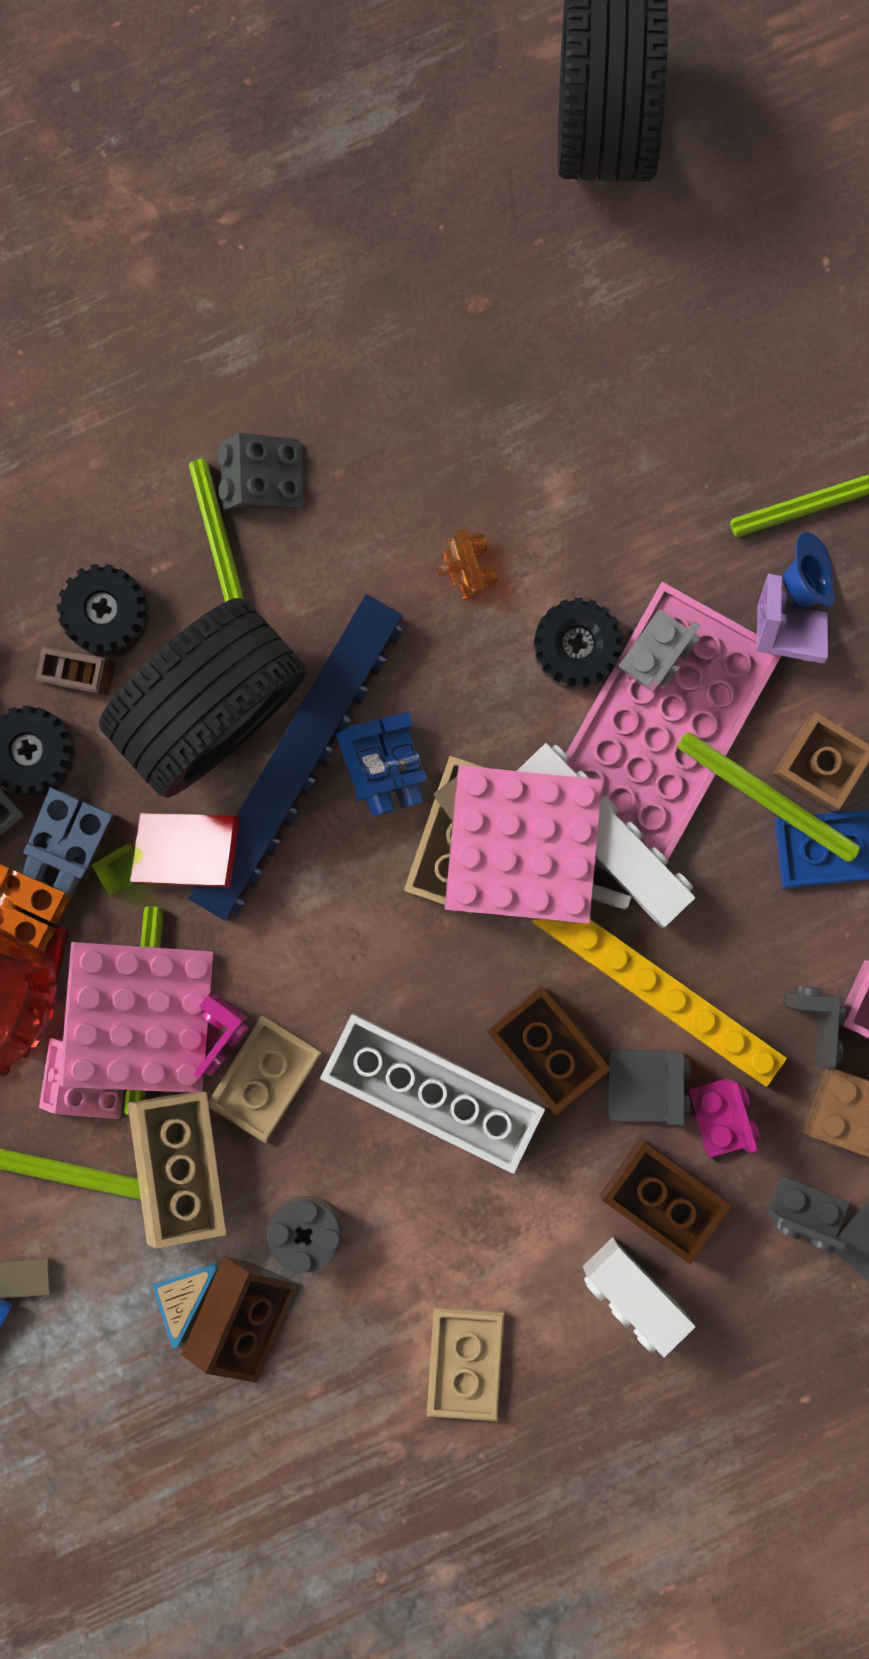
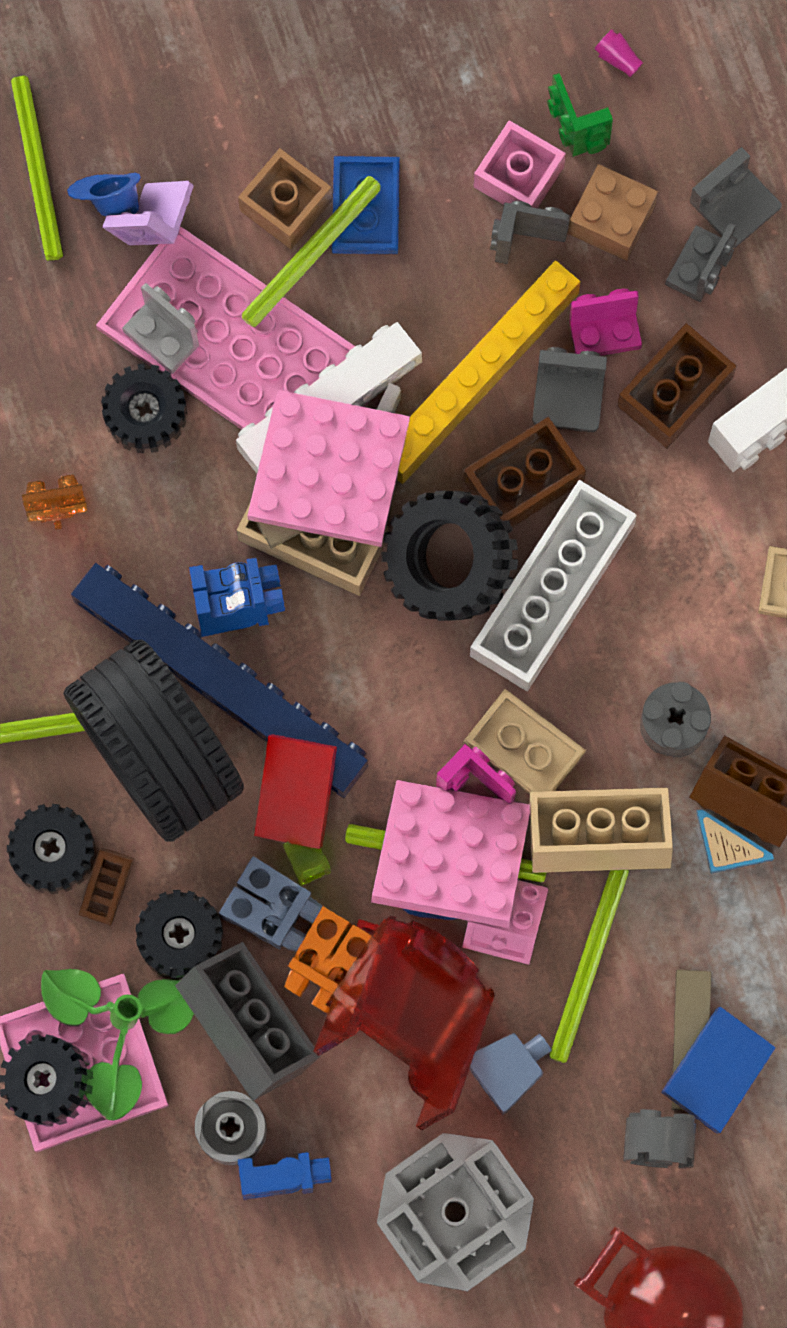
camera: 80 degrees left, 10 degrees down
none -> black tyre [381,491,518,621]

